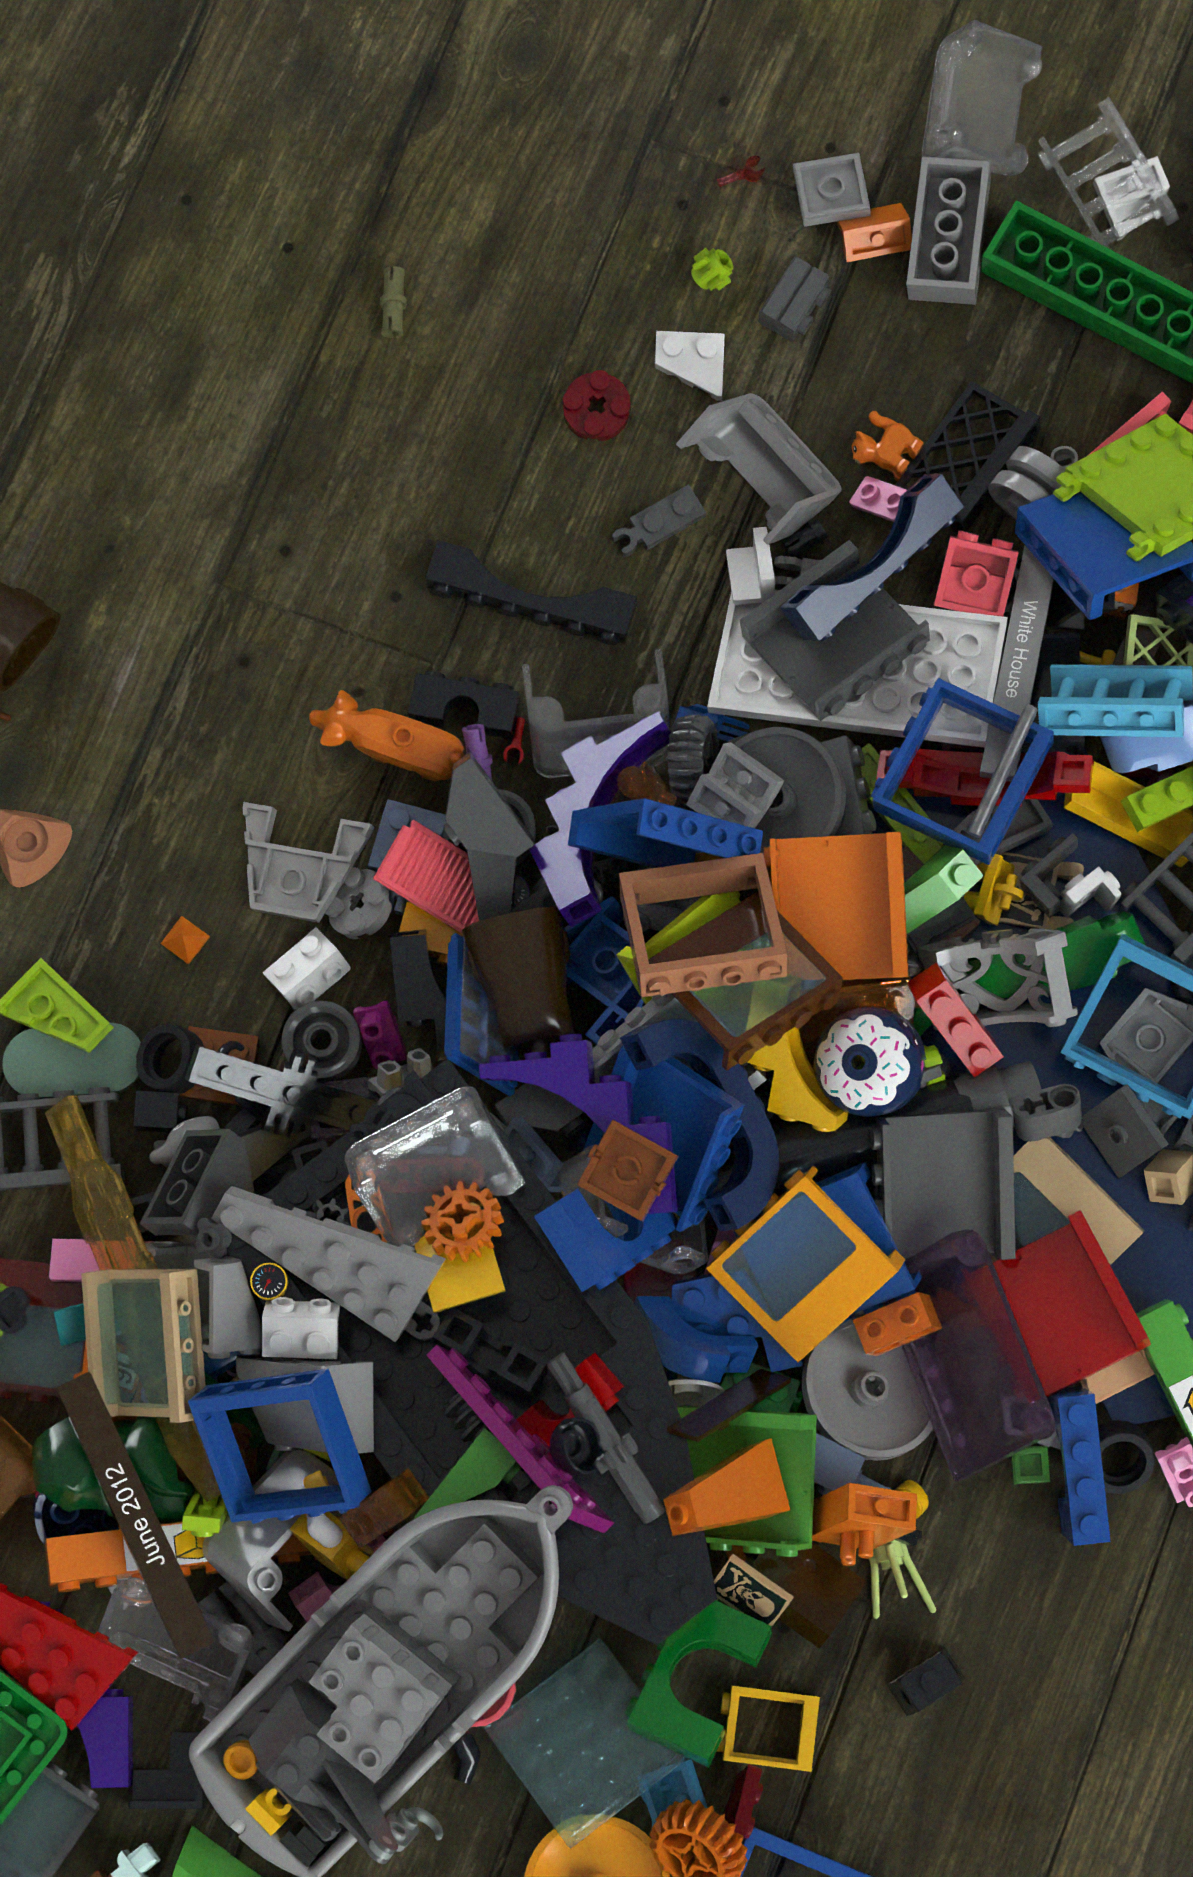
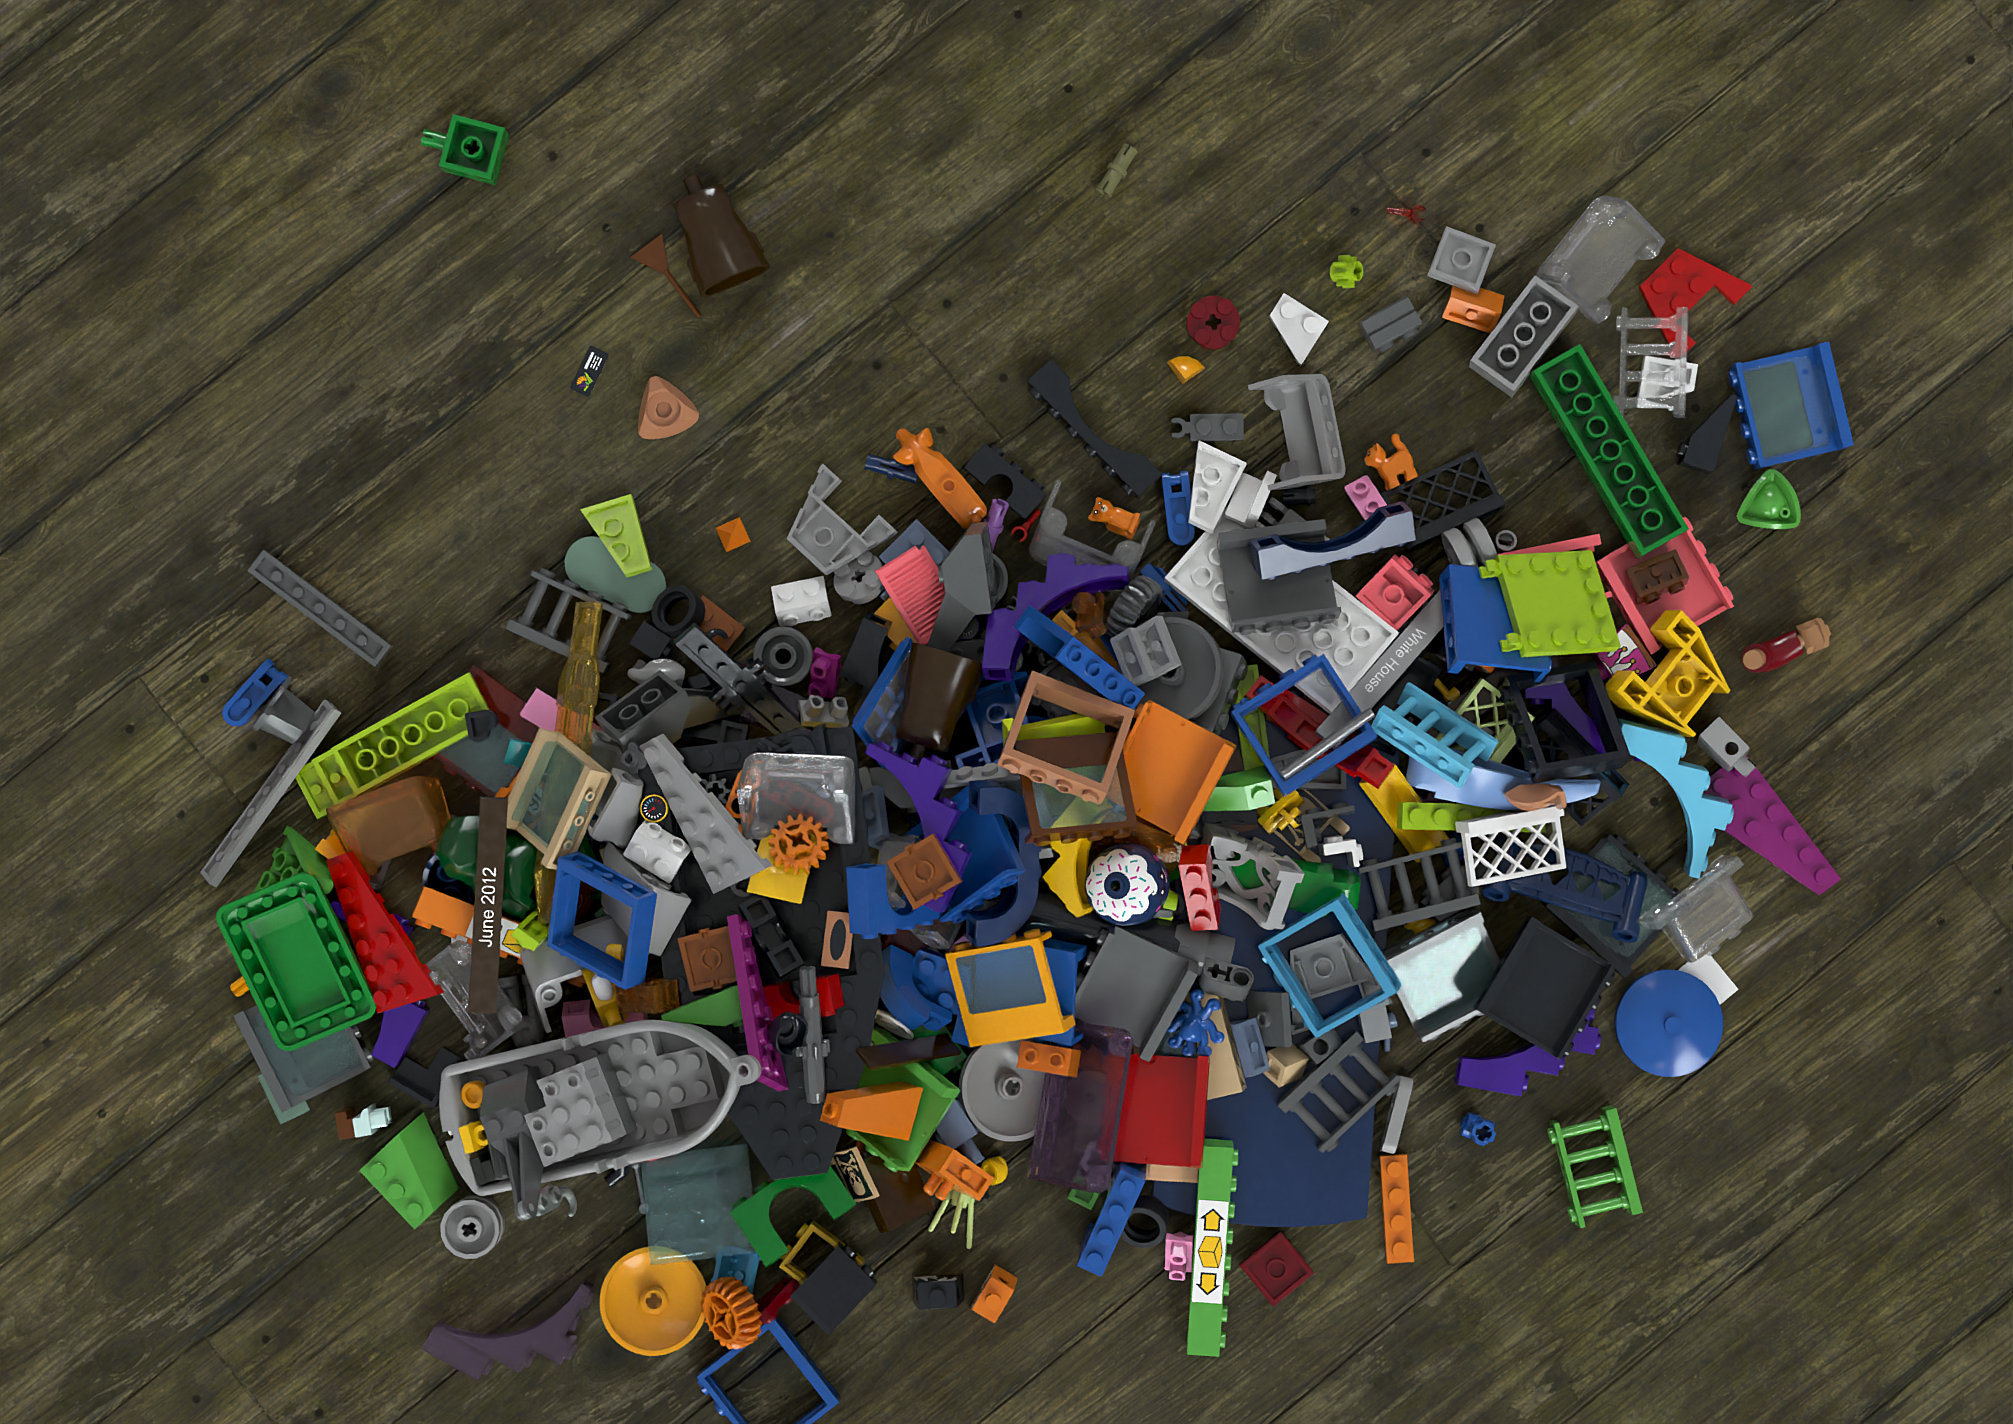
camera: 25 degrees right, 10 degrees up
none -> flat silver hinge [631,1162,650,1214]
none -> dark orange plate [677,926,737,992]
none -> black slope [790,1242,877,1336]
none -> nougat tile [821,910,853,969]
none -> dark blue pin [864,453,918,484]
none -> orange torso [969,1264,1018,1323]
none -> orange animal [1088,497,1141,541]
none -> blue plate [1161,471,1195,546]
none -> light orange brick [1167,356,1205,384]
none -> blue animal [1167,989,1225,1057]
none -> white wing [1188,441,1247,534]
none -> sand blue panel [1230,1017,1270,1078]
none -> red wing [1638,248,1752,361]

